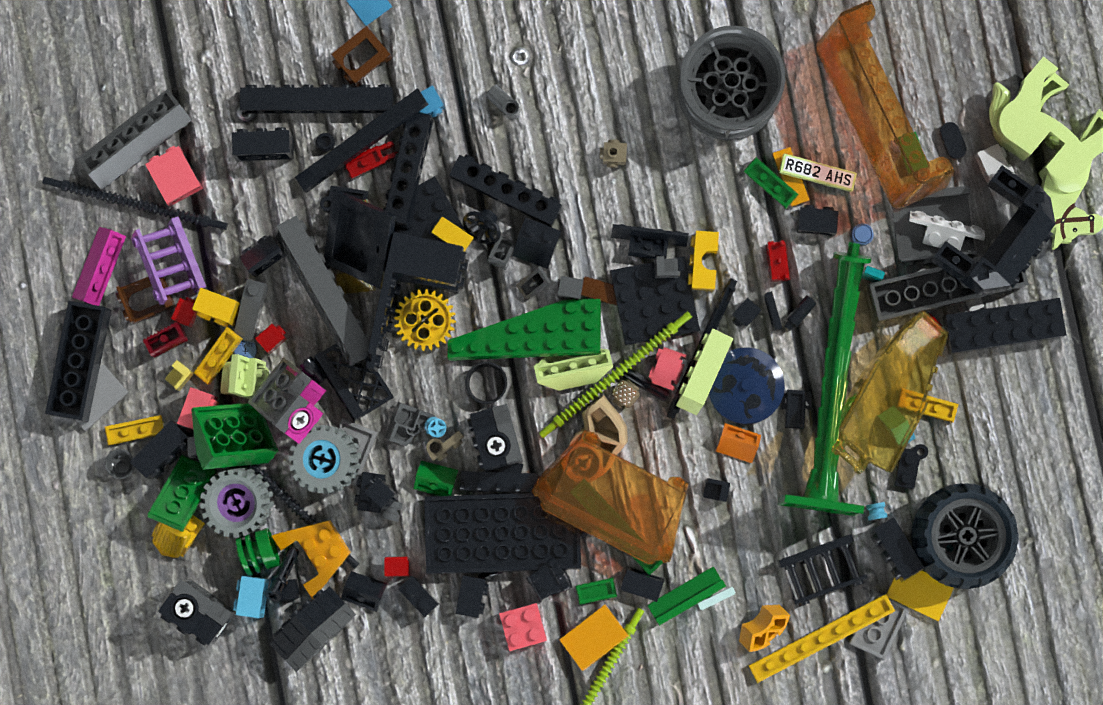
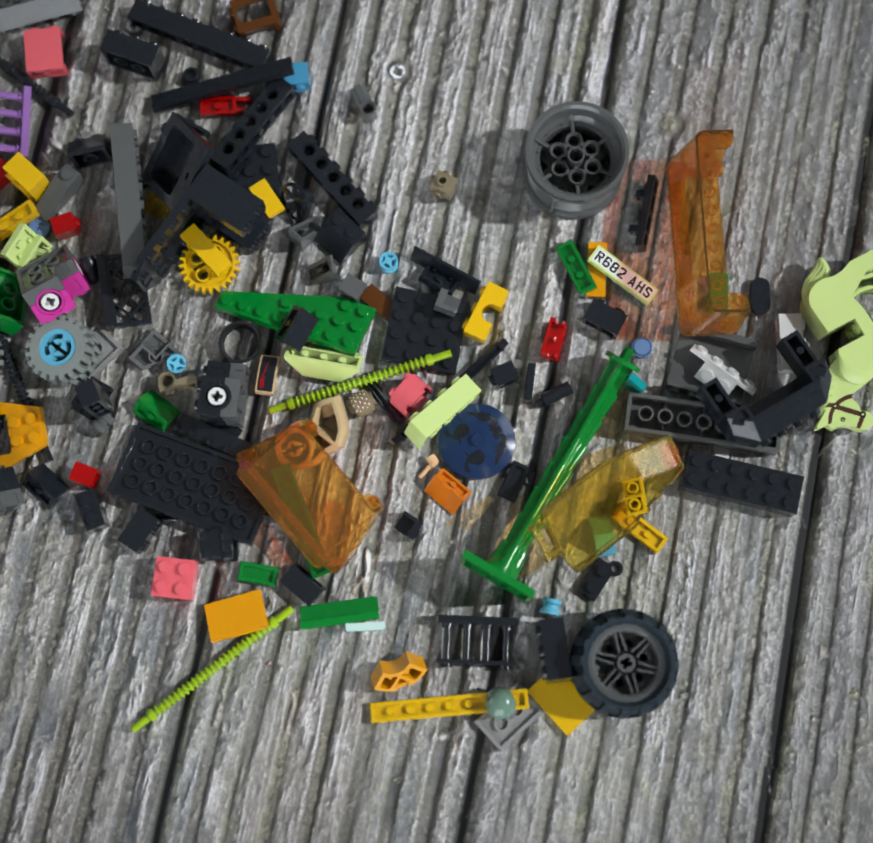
camera: 20 degrees right, 5 degrees down
none -> yellow tile [180,223,232,277]
none -> slope [255,354,280,396]
none -> black panel [274,305,319,352]
none -> medium azure wheel [379,252,398,274]
none -> light nougat hand [418,454,439,479]
none -> sand green hair [485,687,516,720]
none -> yellow slope [622,477,648,517]
none -> black hinge [628,175,659,252]

